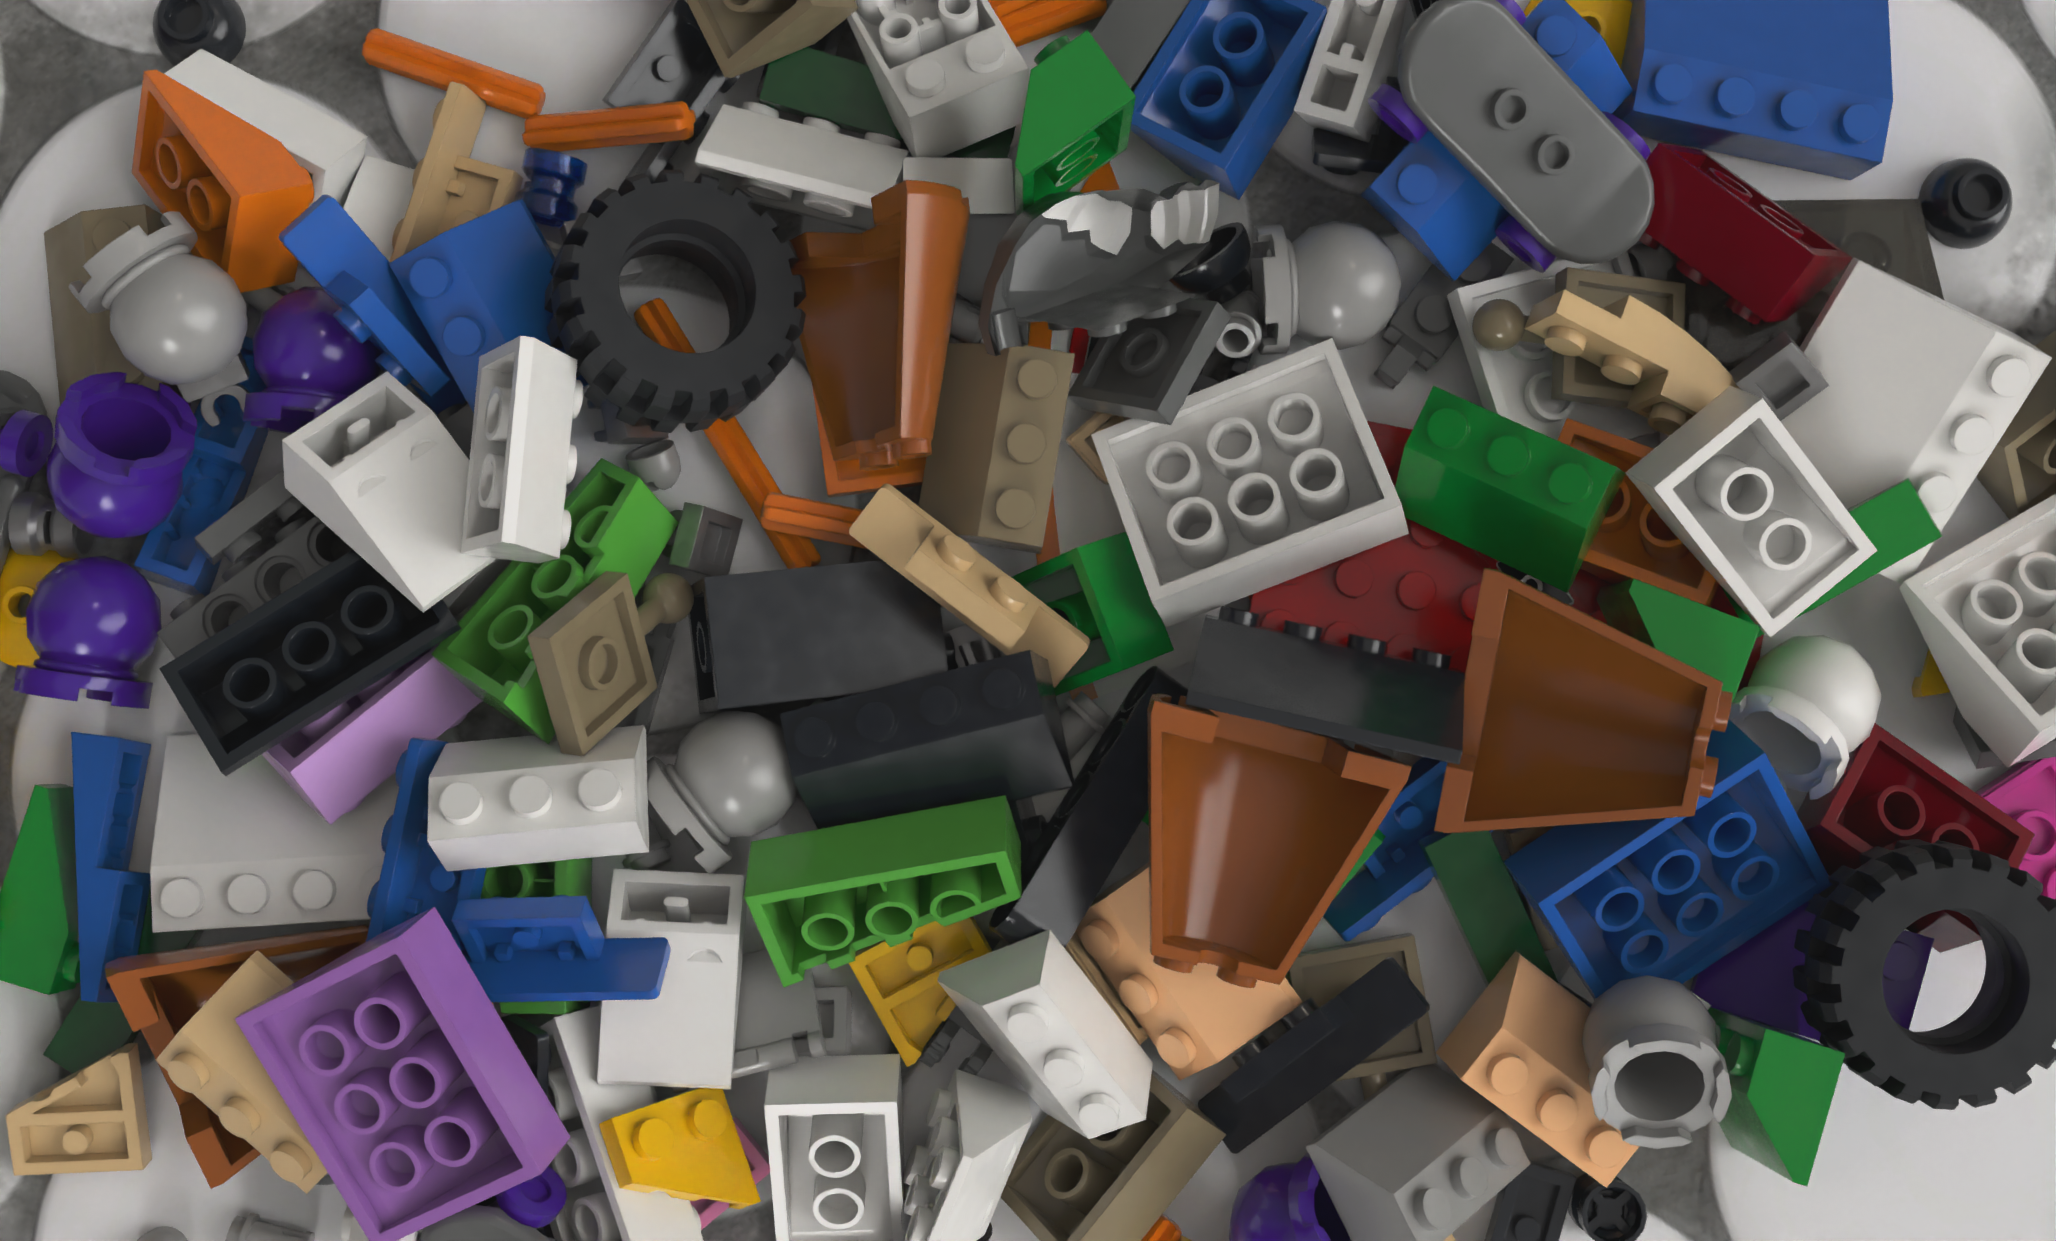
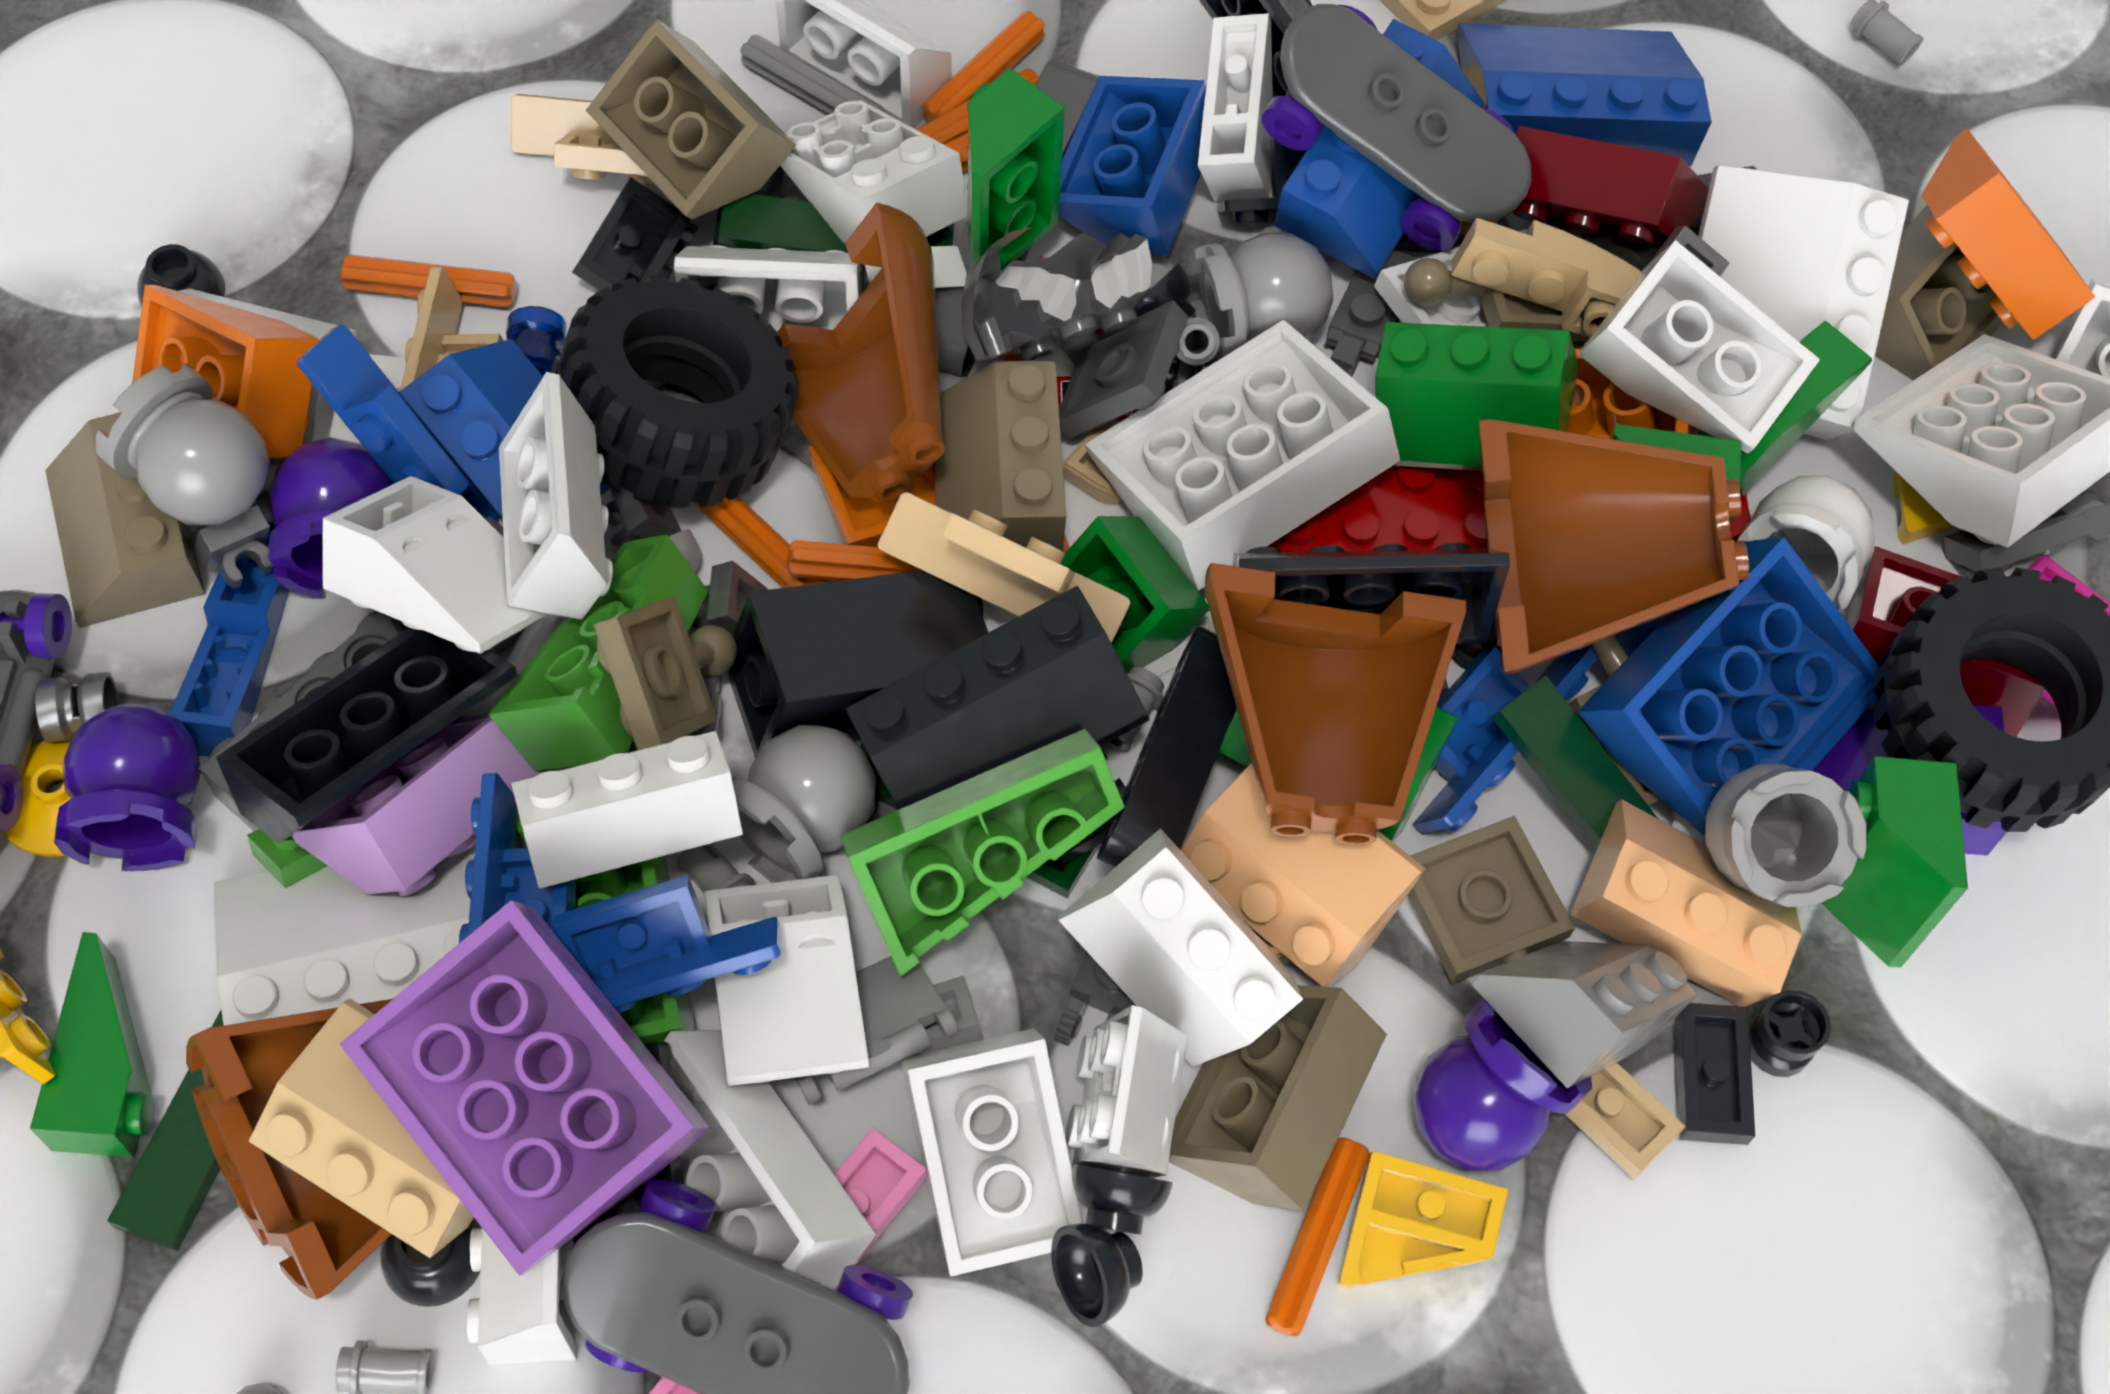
camera: 15 degrees left, 25 degrees down
tan wing [5,1043,152,1176] -> none
dark purple tile [47,372,197,538] -> none
blue slope [71,732,151,1002] -> none
dark grey hinge [194,469,307,565] -> none
orange axle [522,101,696,153] -> none
yellow wing [599,1088,761,1209] -> none
yellow wing [849,916,992,1067] -> none
black bracket [1198,957,1430,1154] -> none
black piece [1918,158,2013,249] -> none

